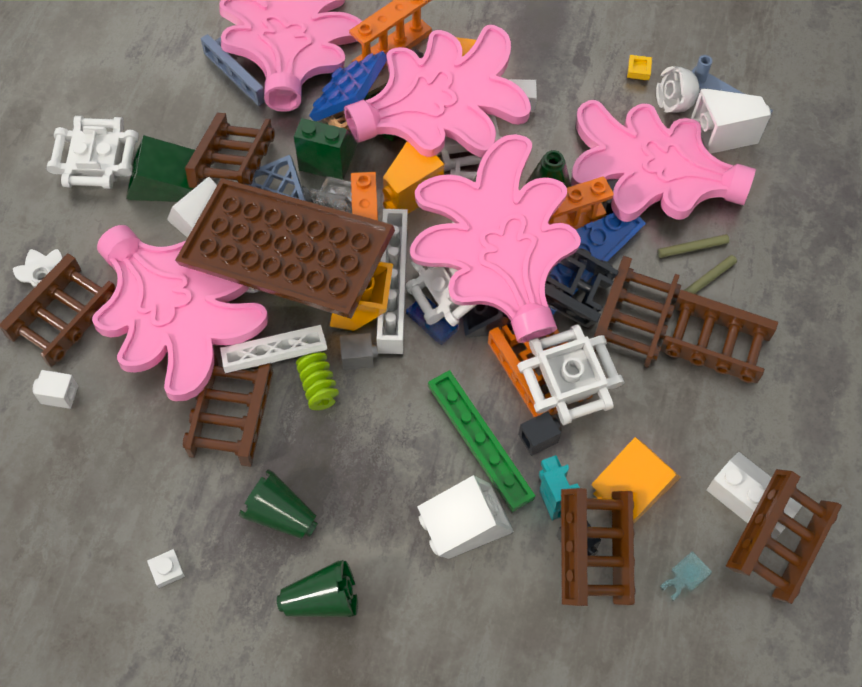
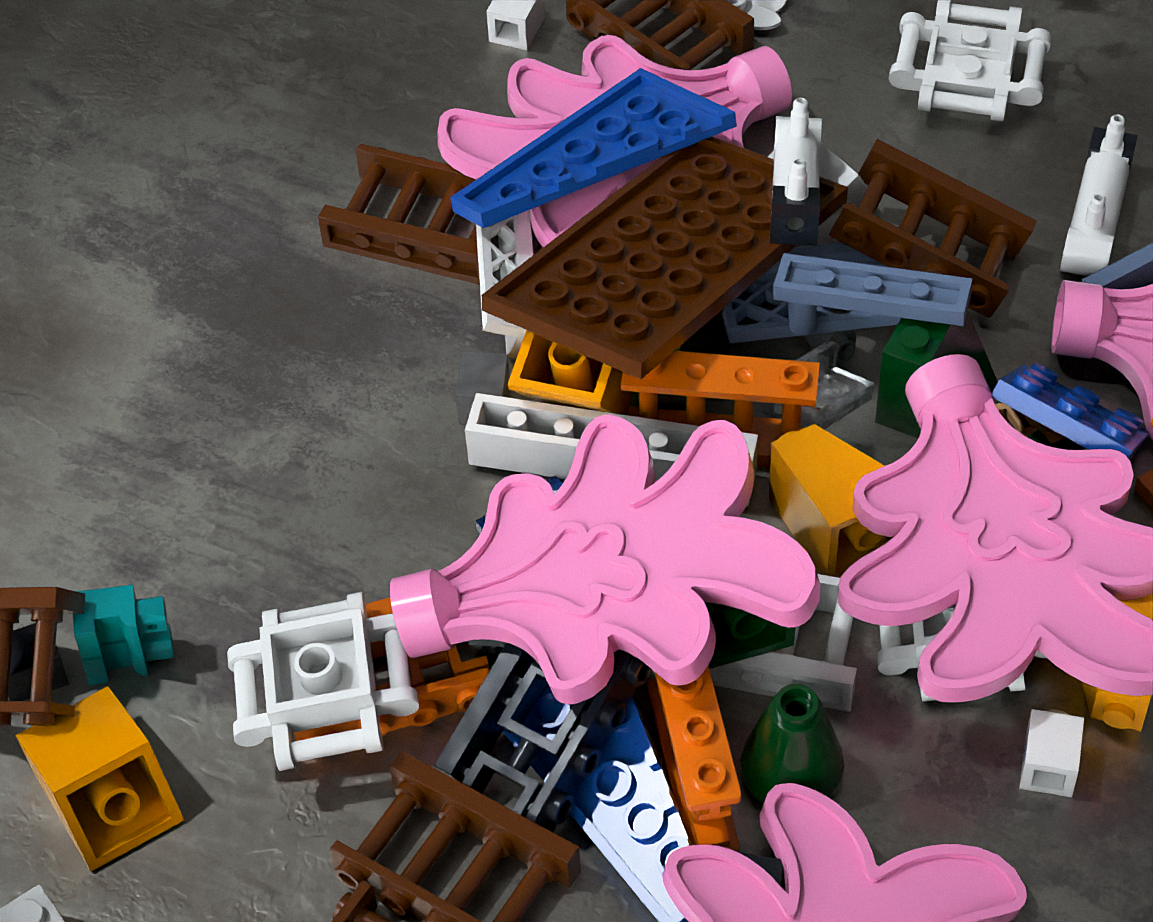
camera: 105 degrees right, 10 degrees down
dark green slope [126,135,195,202] -> none
white plate [147,549,185,588] -> none
dark green cone [238,469,318,539] -> none
dark green cone [277,560,358,617] -> none
lime piece [295,352,339,410] -> none
white slope [417,475,514,559] -> none
green plate [428,370,536,512] -> none
black brick [518,411,562,456] -> none
none -> blue wing [450,68,737,228]
none -> white piece [770,98,822,246]
none -> sand blue piece [773,253,973,335]
none -> white piece [1060,114,1138,276]

